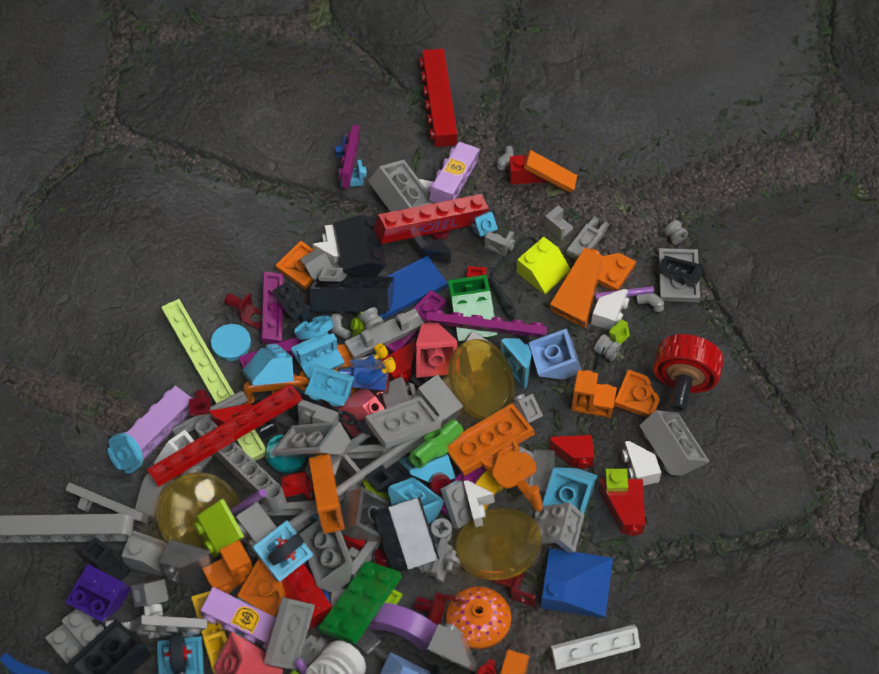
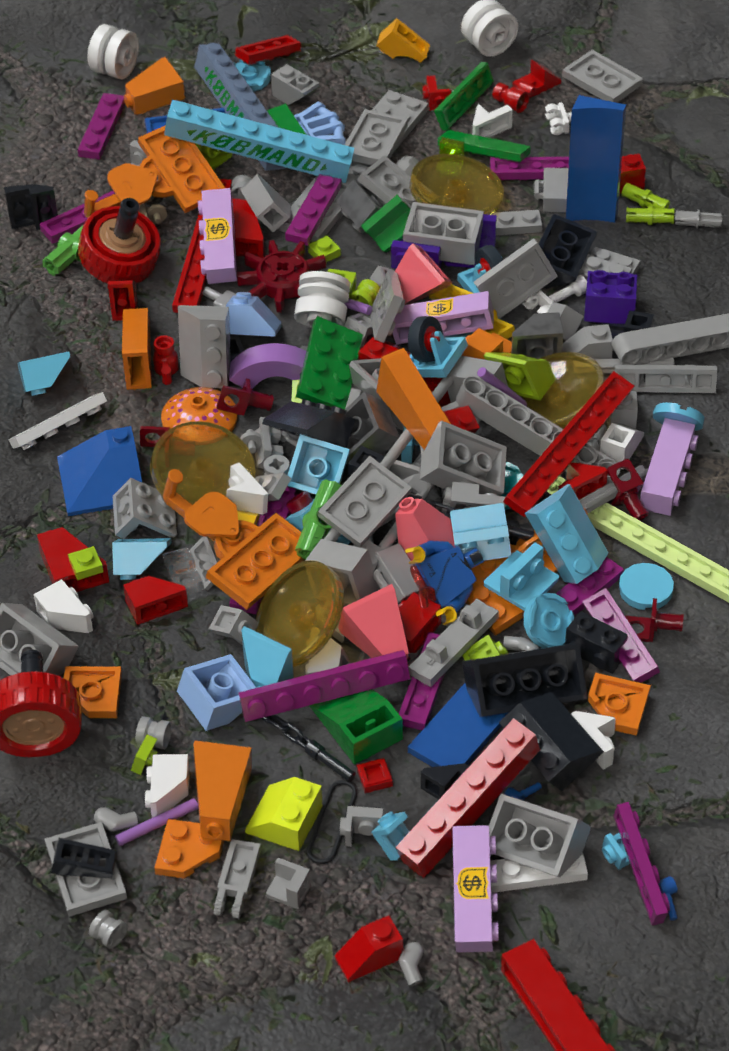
camera: 160 degrees right, 10 degrees down
light grey panel [300,247,332,280] -> none
light grey slope [318,263,348,282] -> none
light grey wheel [359,307,384,330] -> none
orange tile [523,150,577,193] -> none
orange brick [571,370,617,418] -> none

